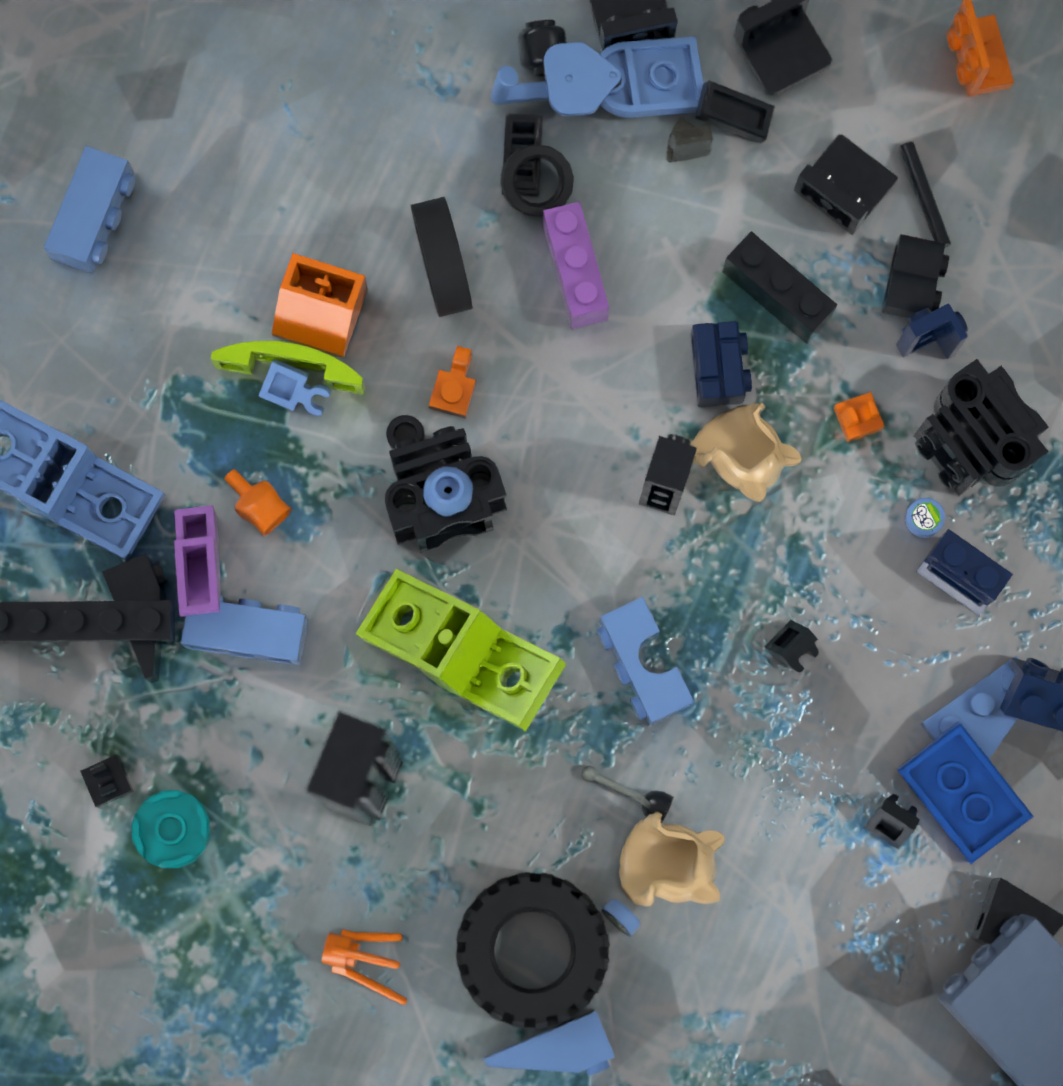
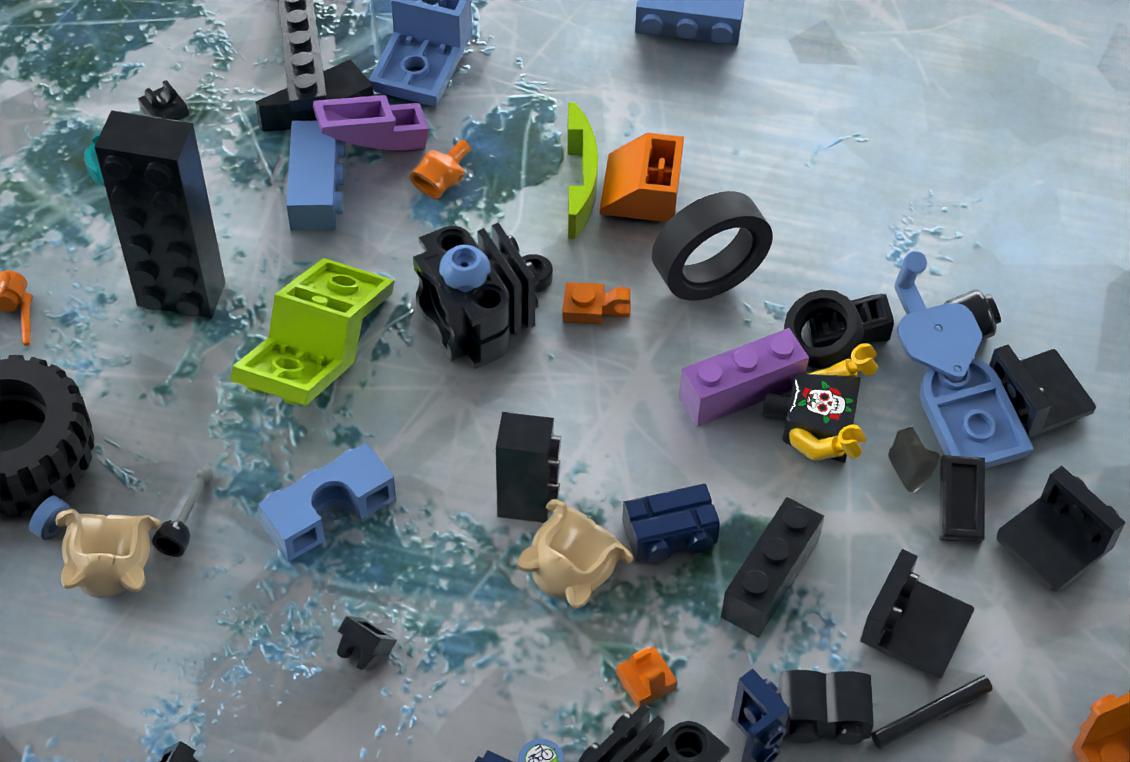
camera: 80 degrees right, 25 degrees down
medium blue plate [258,359,332,416] -> none
none -> torso [762,343,878,463]

